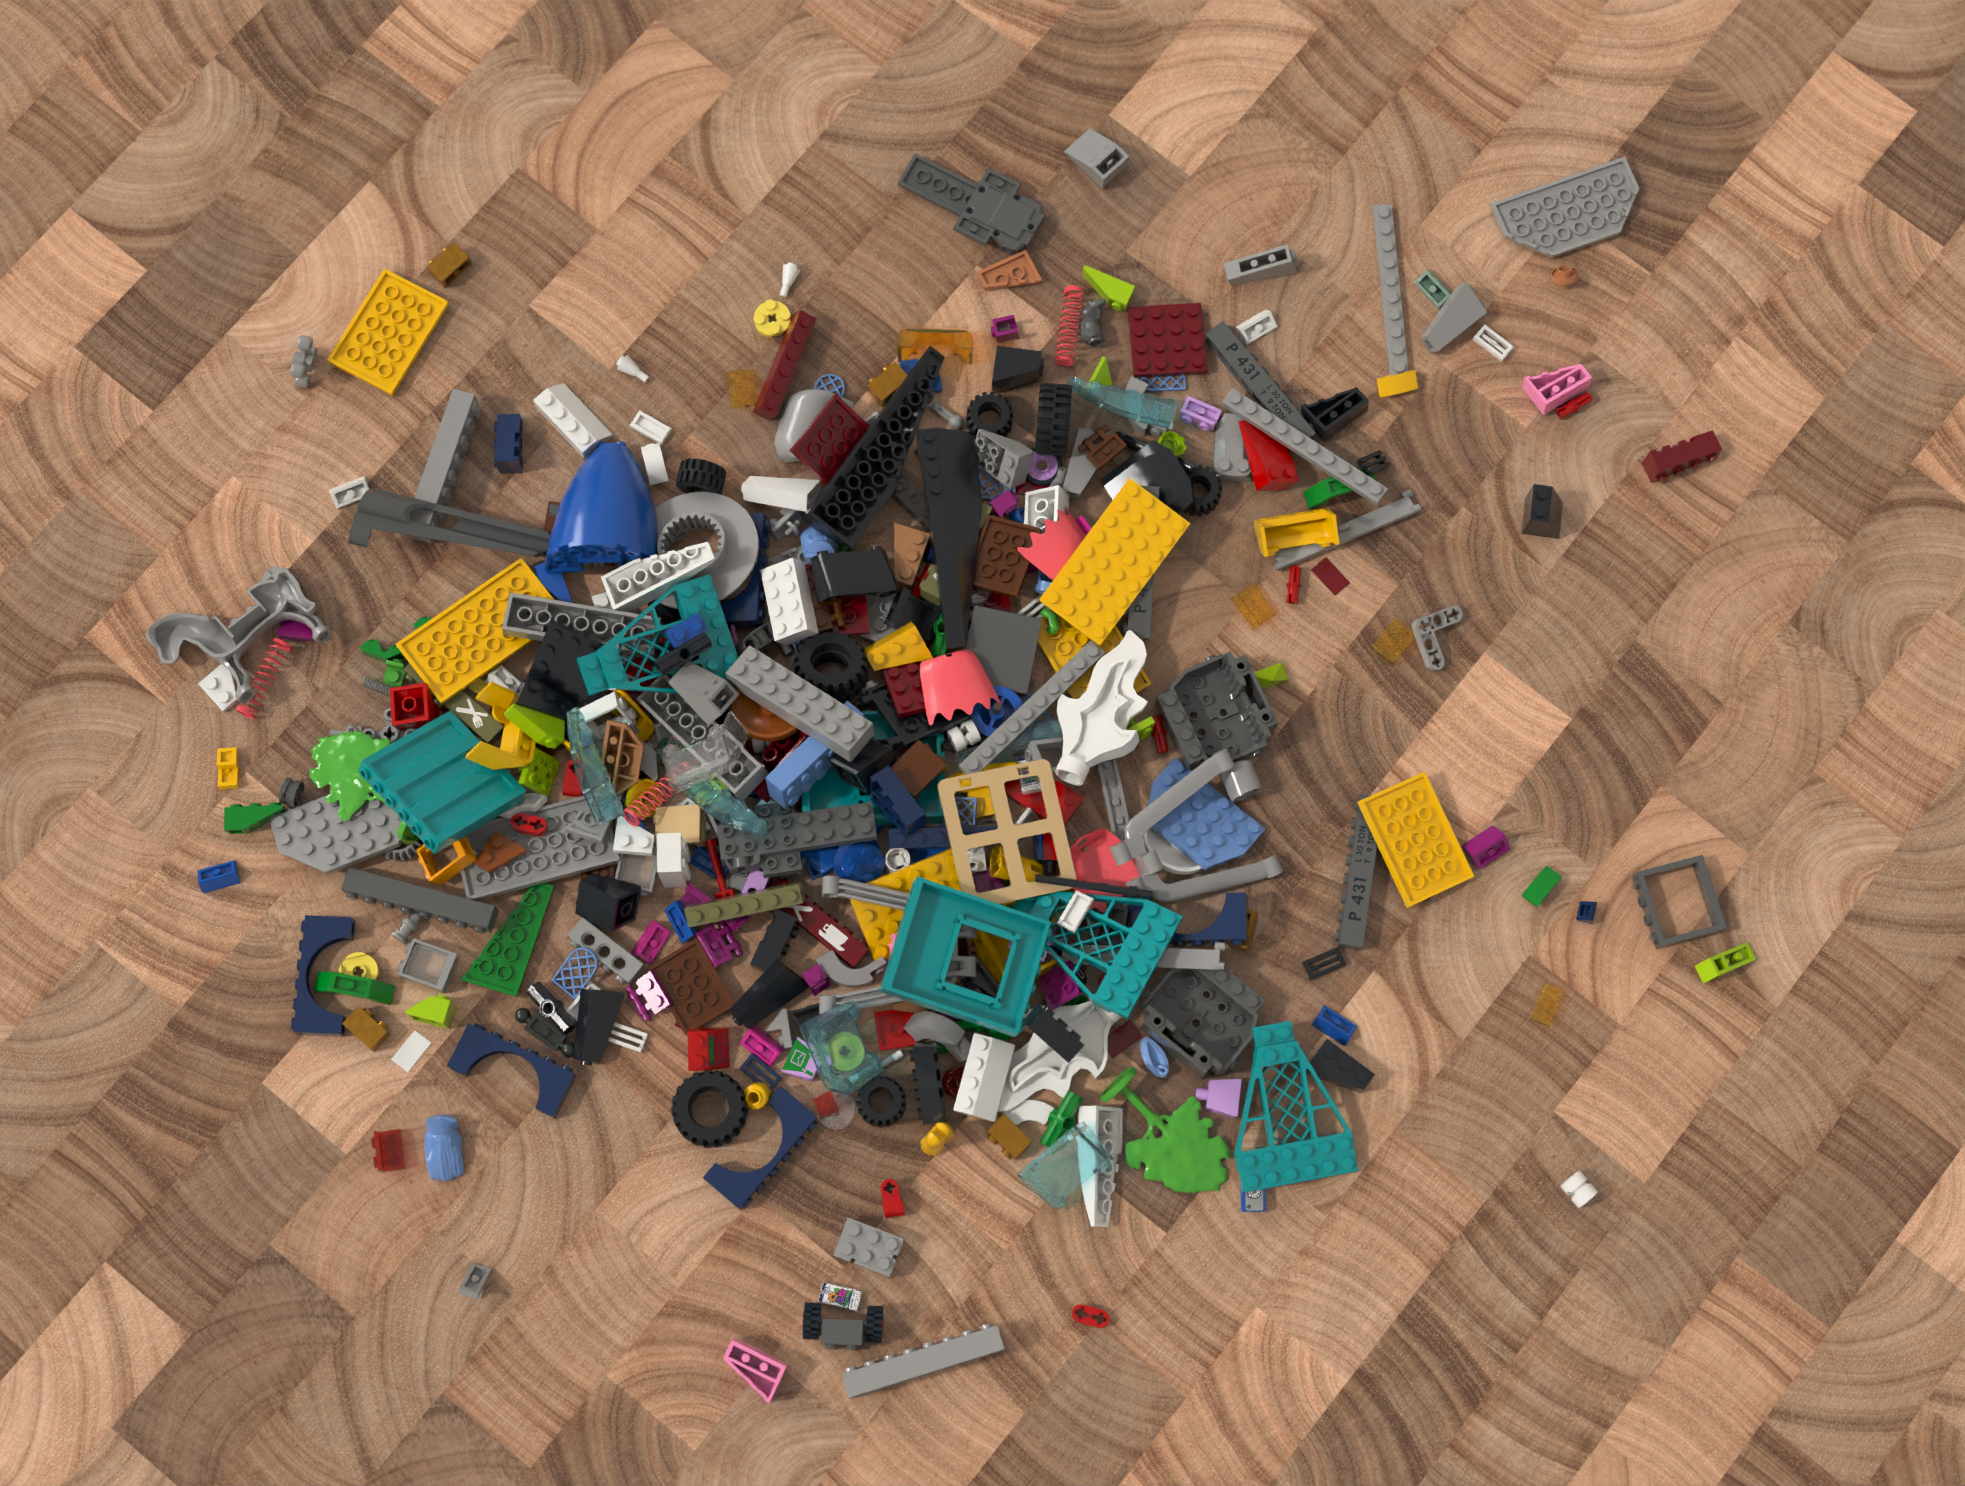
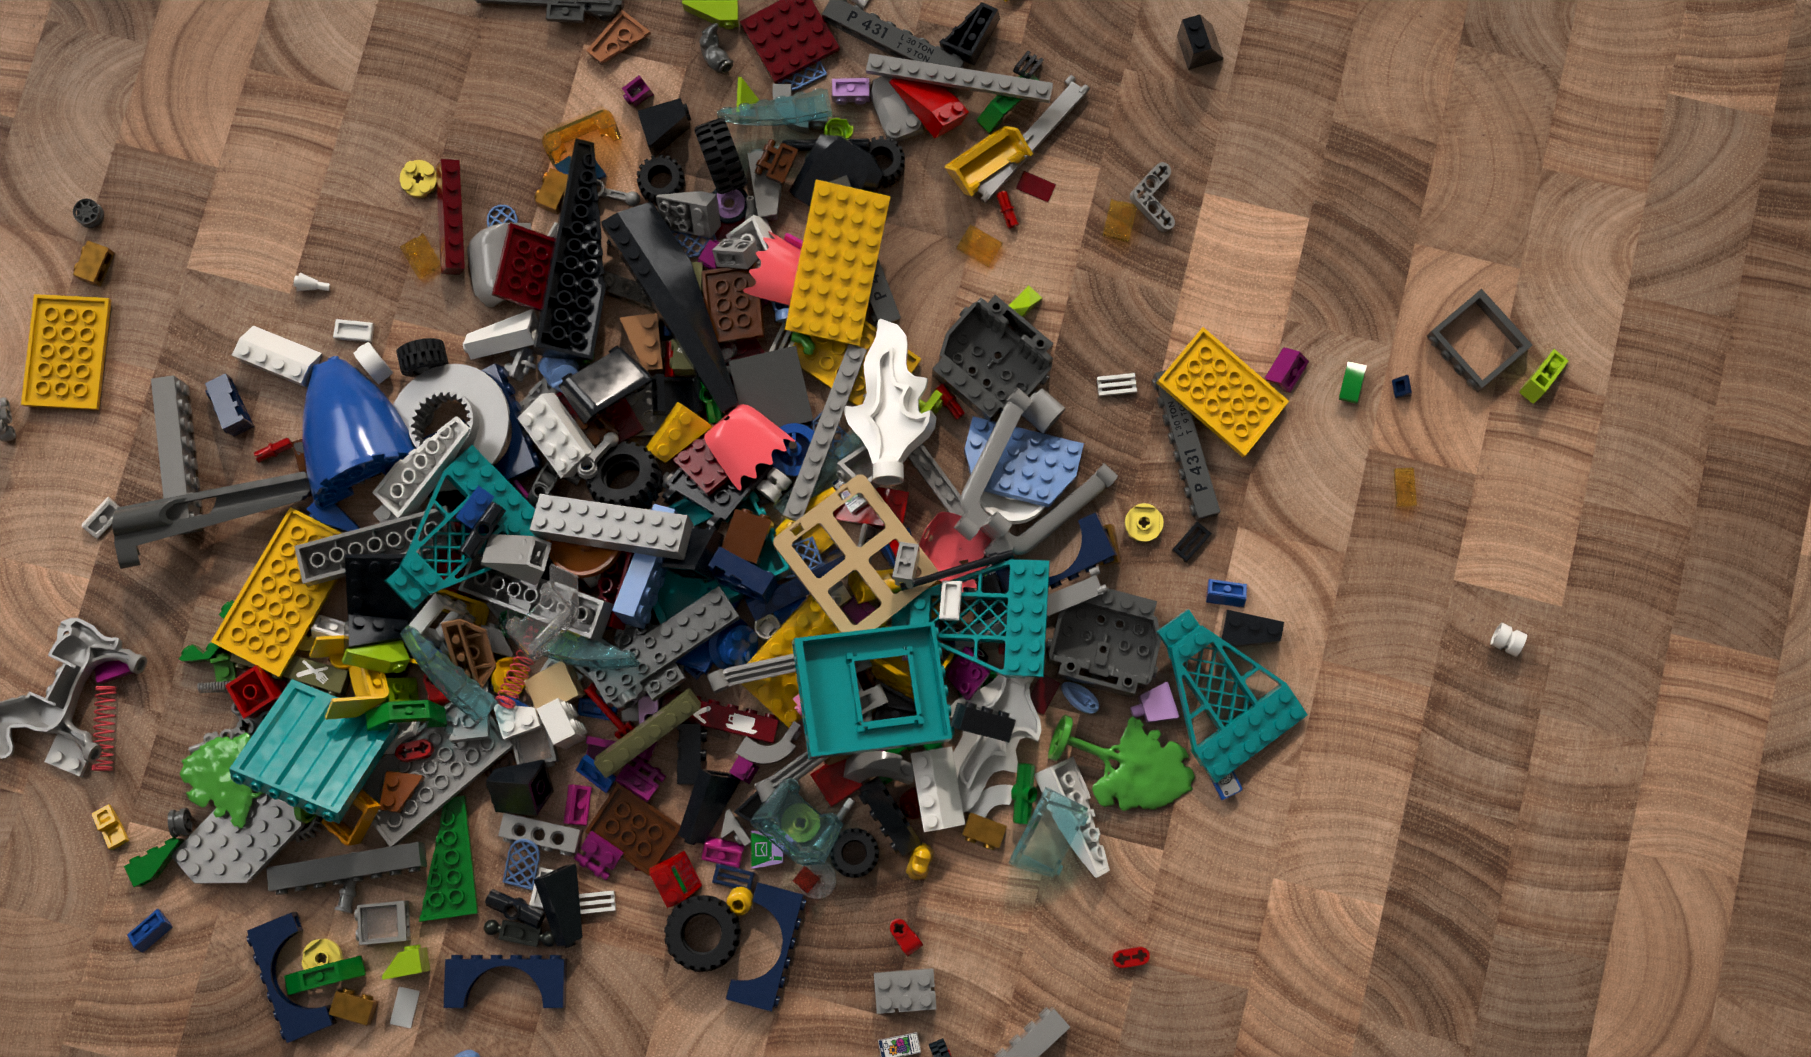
camera: 20 degrees left, 5 degrees up
white cone [780,263,801,298] -> none
coral piece [1054,285,1084,366] -> none
none -> dark grey wheel [73,198,104,228]
none -> red axle [254,438,293,463]
none -> green slope [365,700,447,731]
none -> light grey piece [577,432,619,479]
none -> light grey brick [712,239,759,269]
none -> light grey hinge [892,542,920,589]
none -> white tile [1097,373,1137,397]
none -> light yellow plate [1124,503,1164,542]

